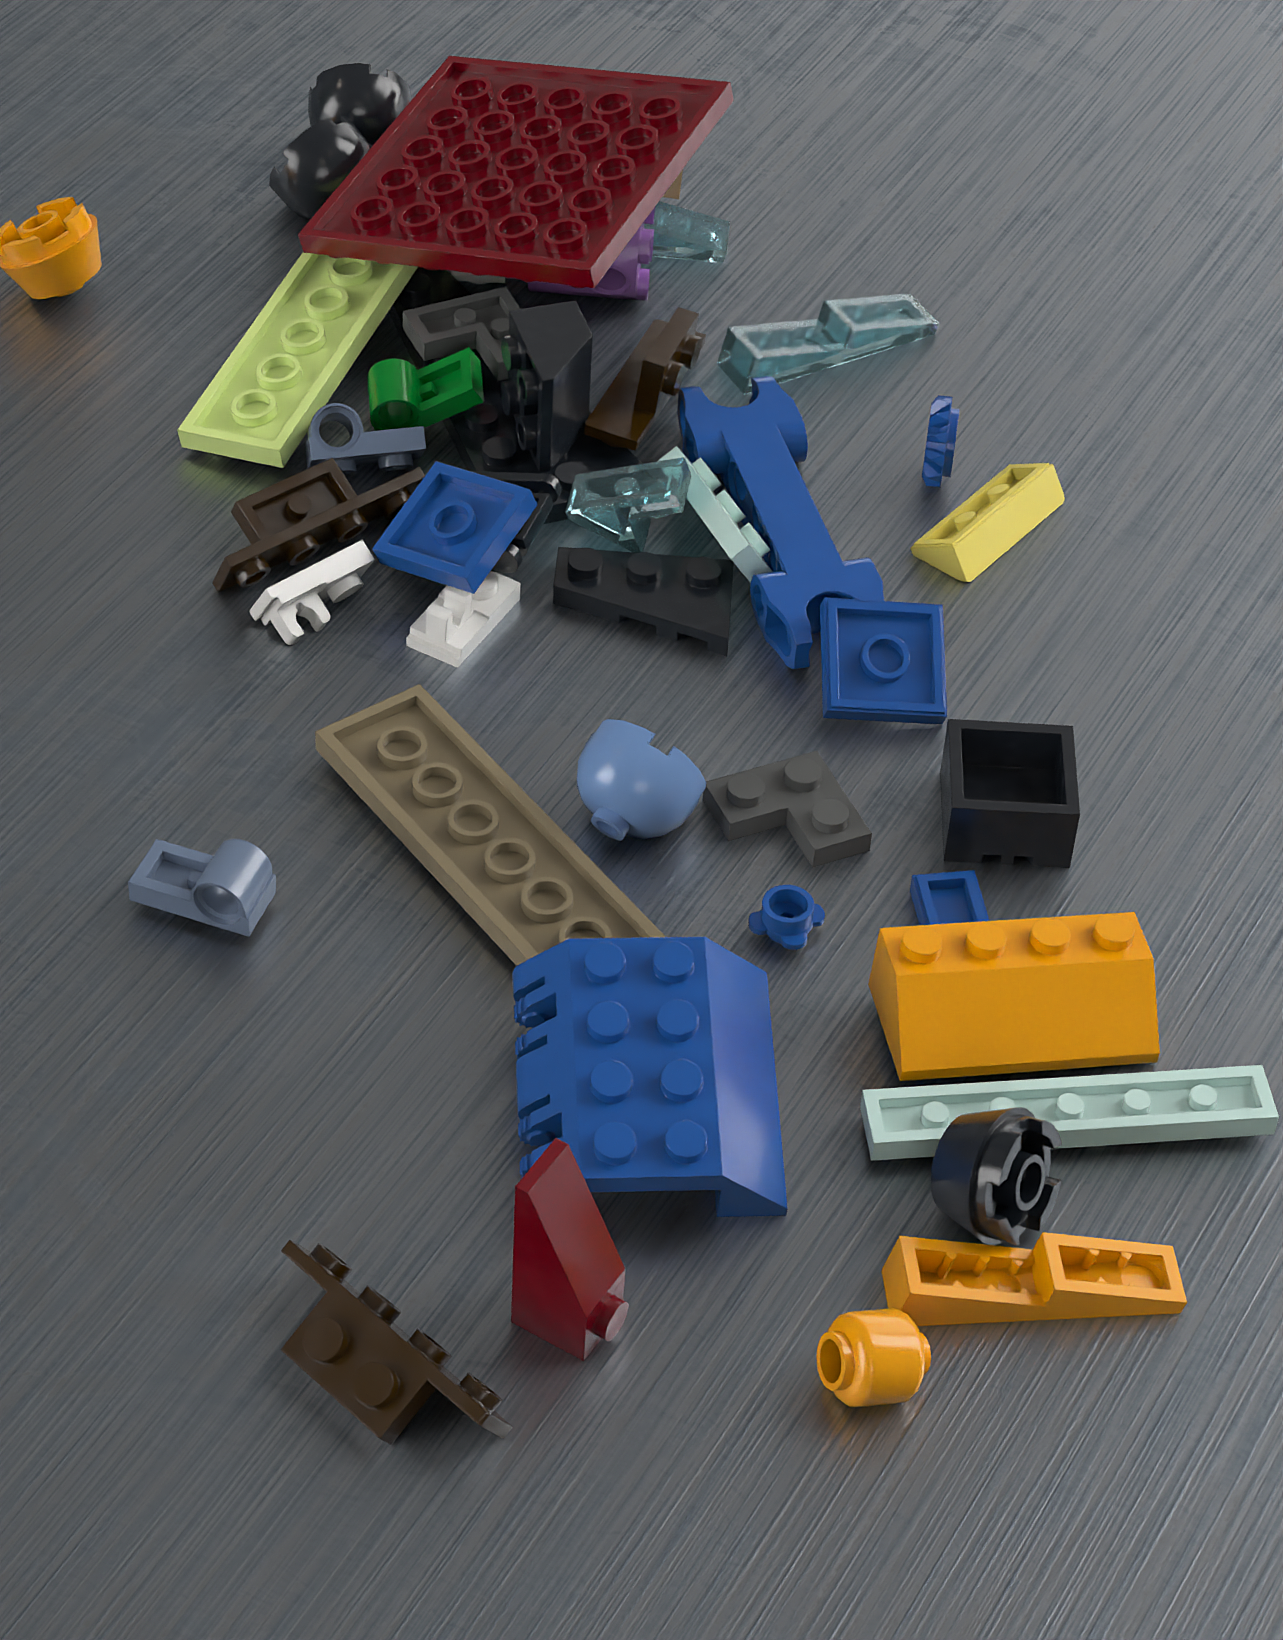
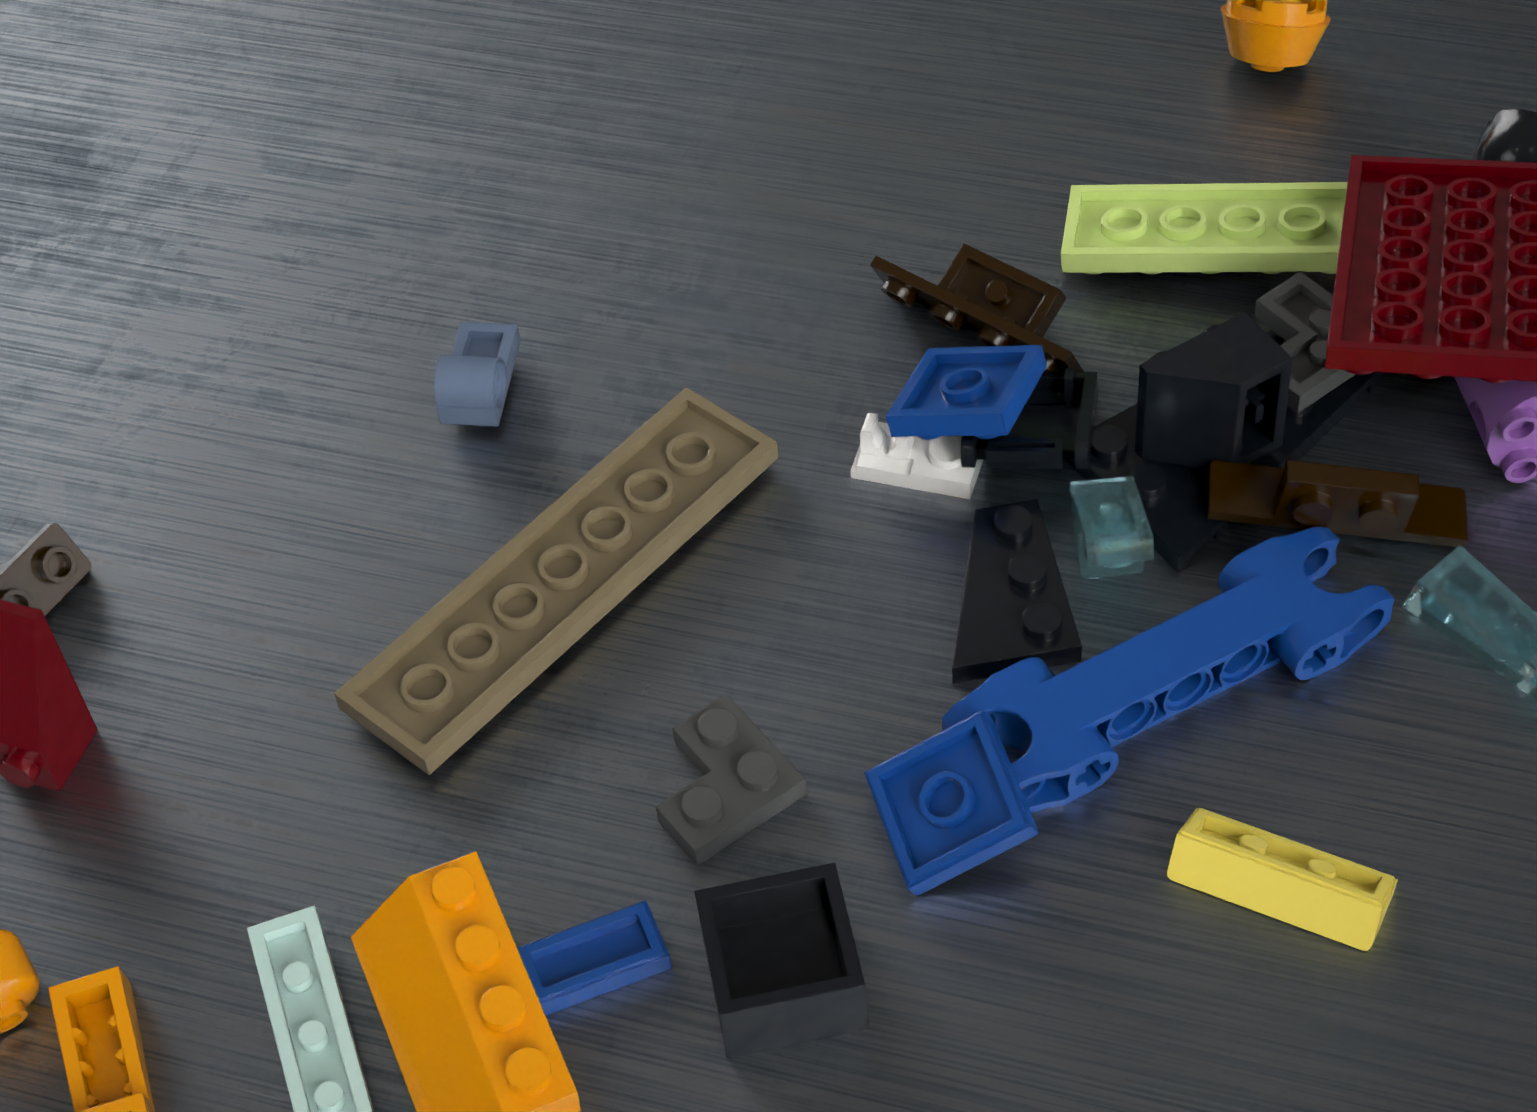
camera: 85 degrees right, 5 degrees up
white plate [249,540,375,645] -> none
sand blue plate [304,403,426,475] -> none
green plate [367,347,484,431] -> none
blue slope [512,937,788,1217] -> none
medium blue cylinder [577,719,706,840] -> none
light aqua plate [659,446,773,583] -> none
blue plate [748,885,825,950] -> none
blue gear [922,395,960,488] -> none
black cone [931,1107,1062,1245] -> none

